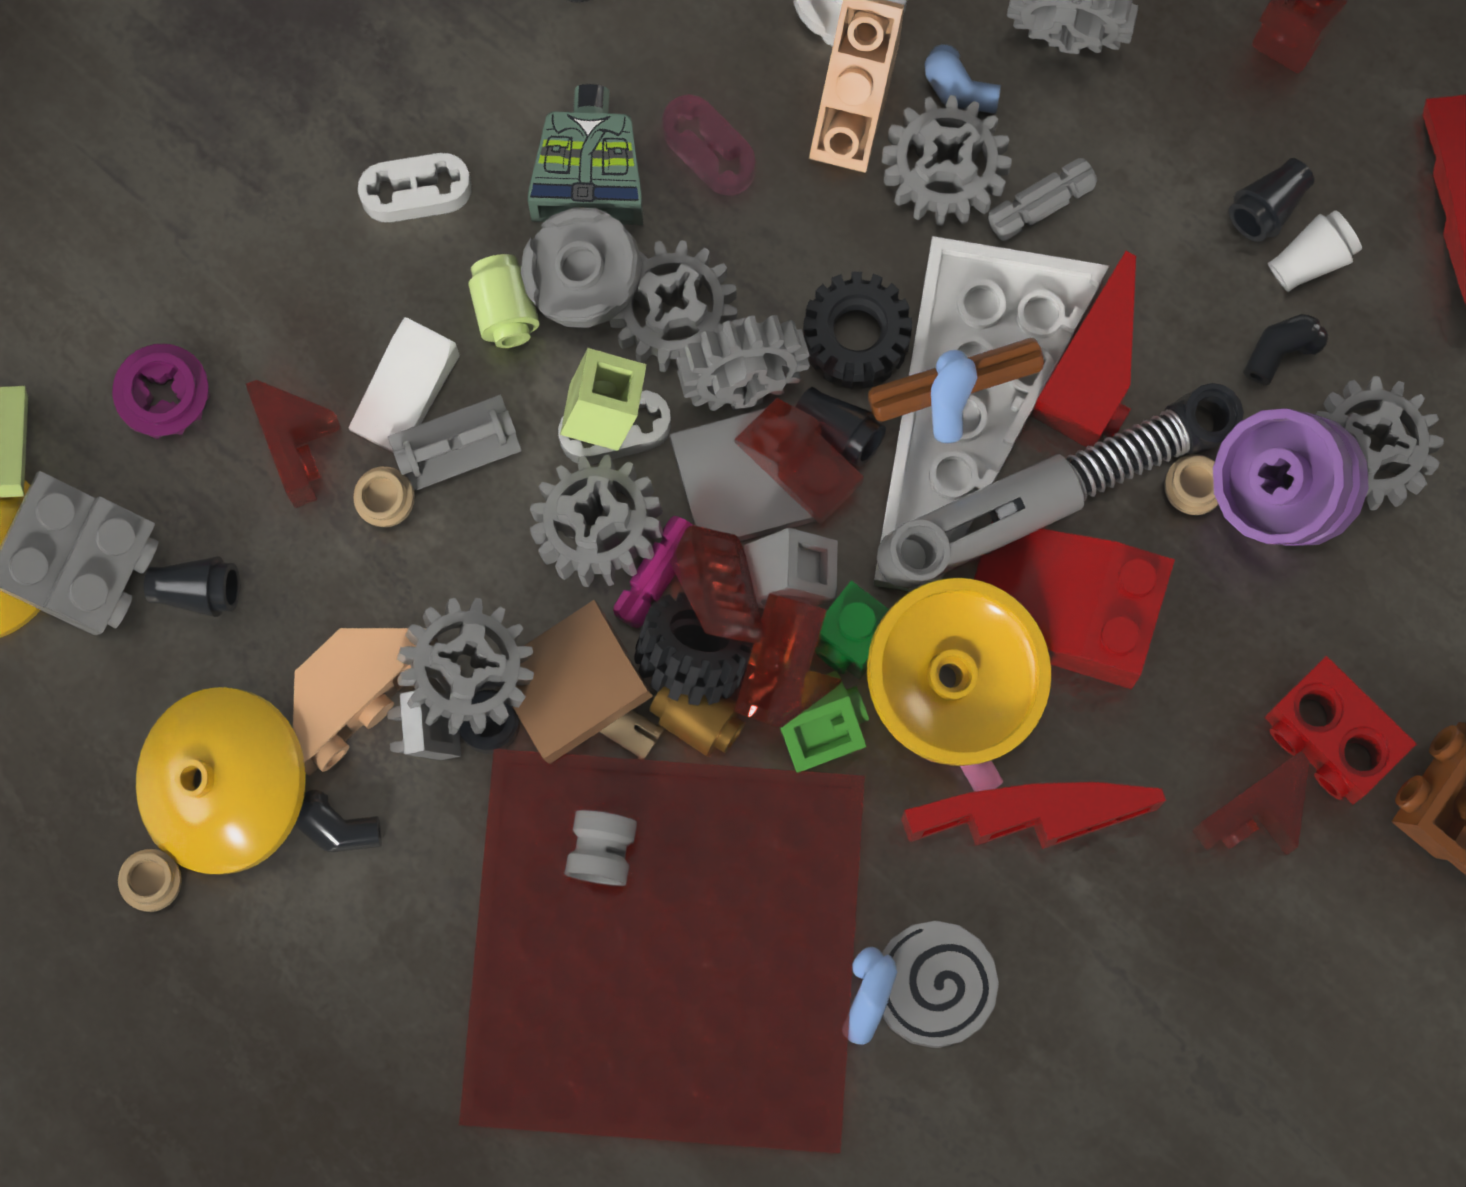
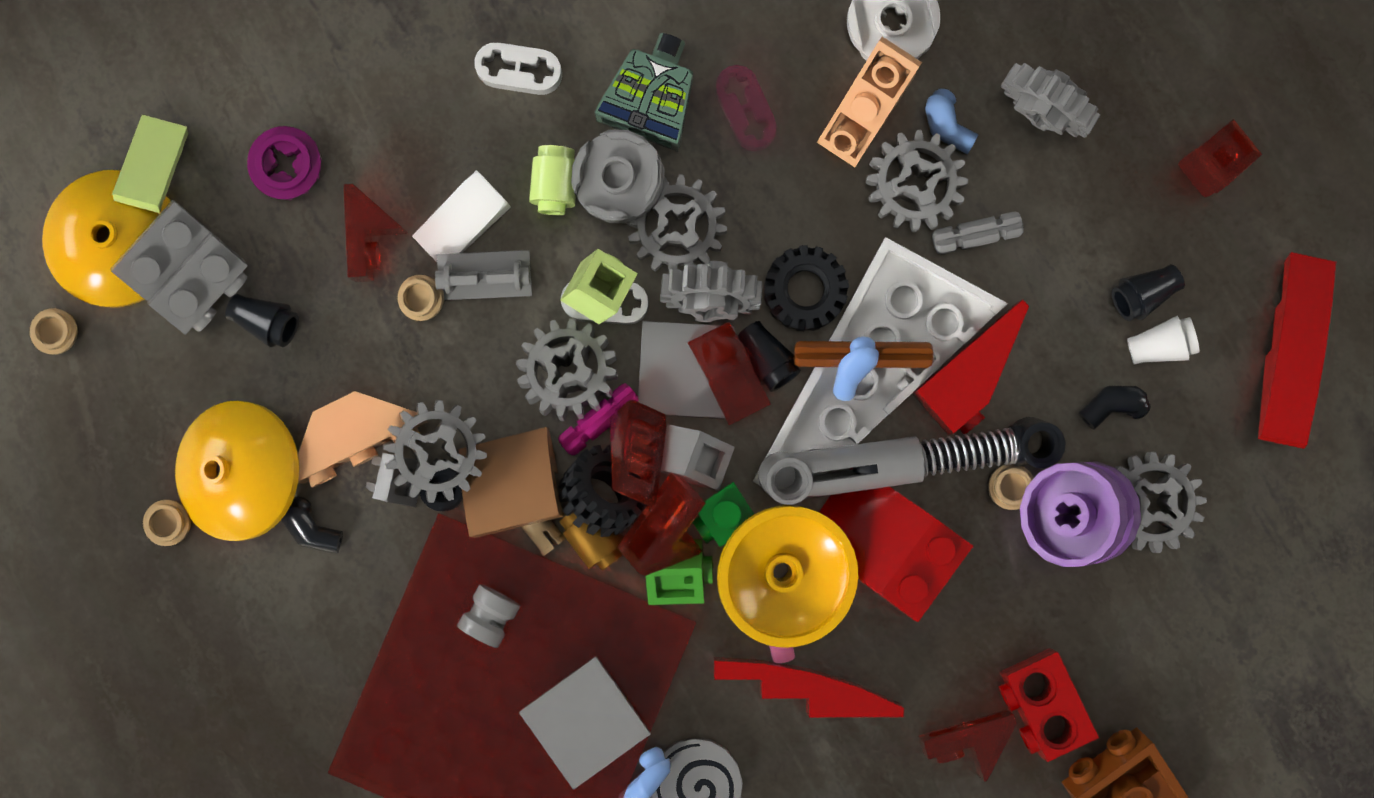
camera: 20 degrees right, 10 degrees up
none -> light grey tile [519,656,651,790]

